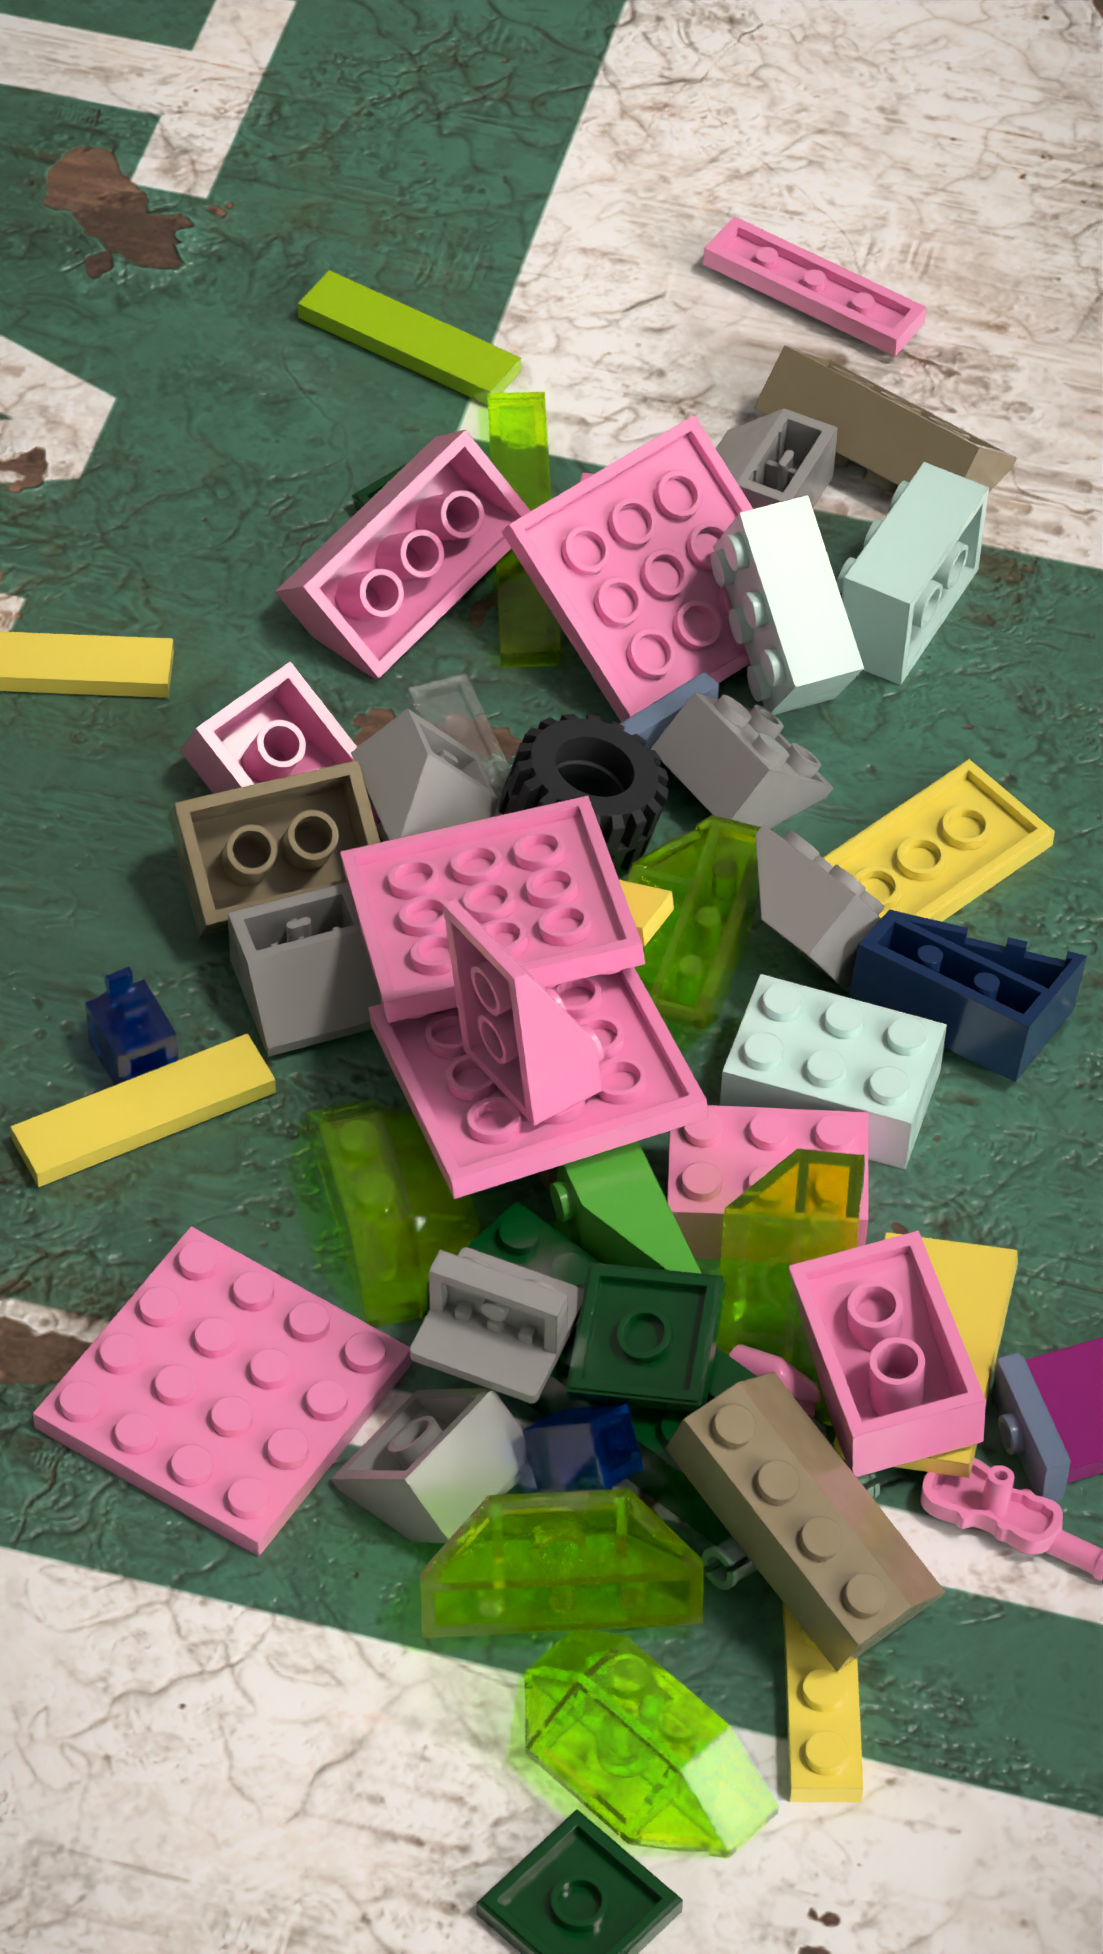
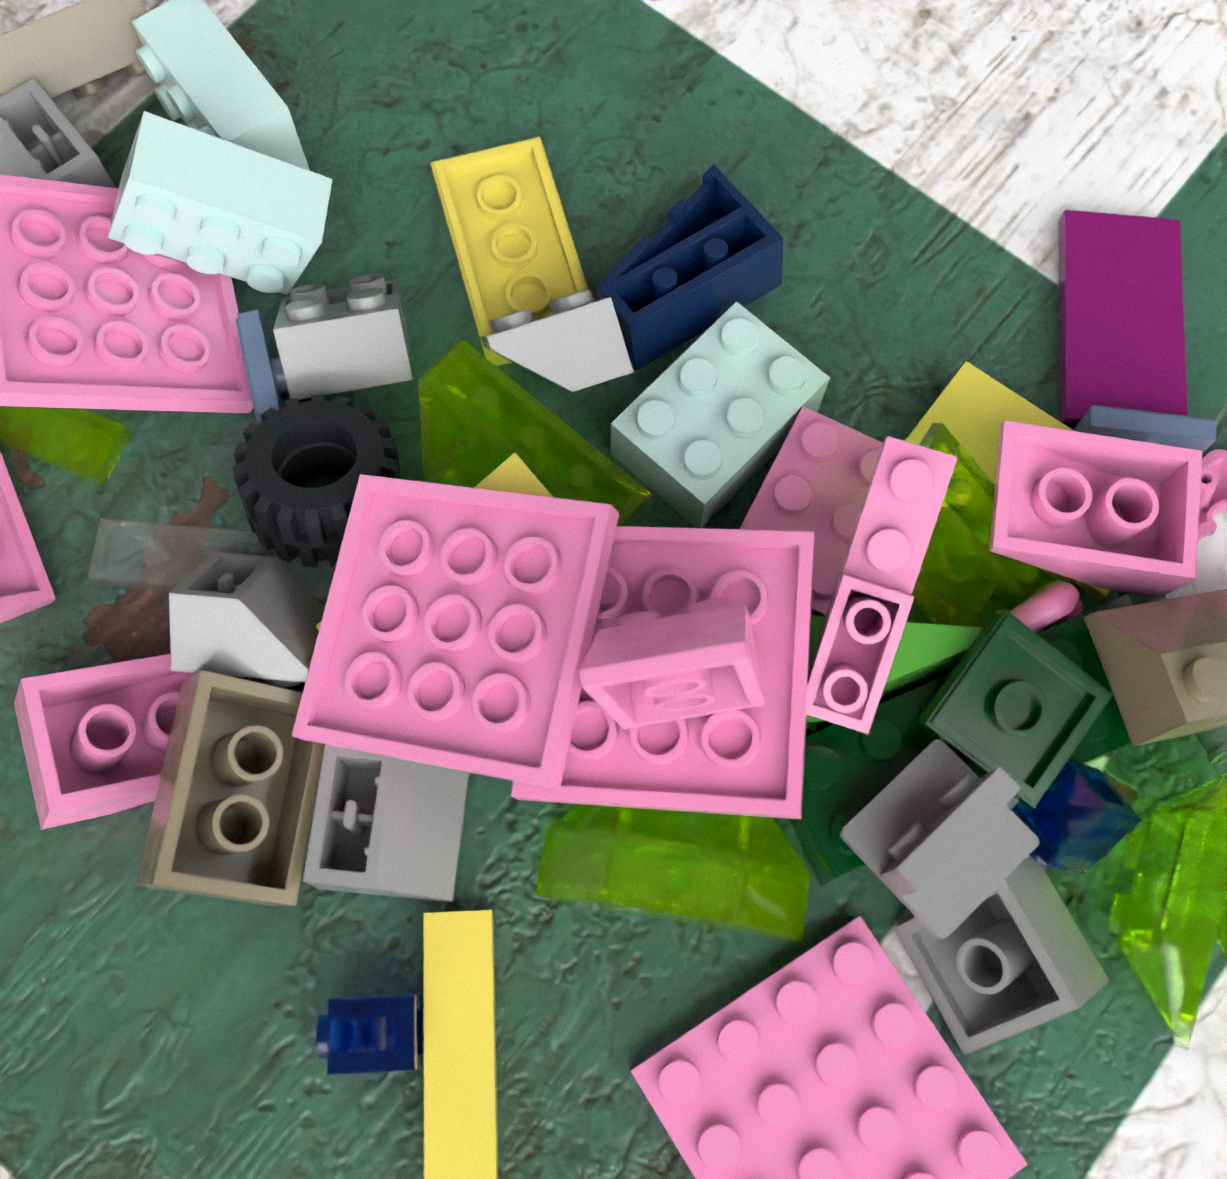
camera: 65 degrees left, 20 degrees up
none -> bright pink slope [806,436,958,734]

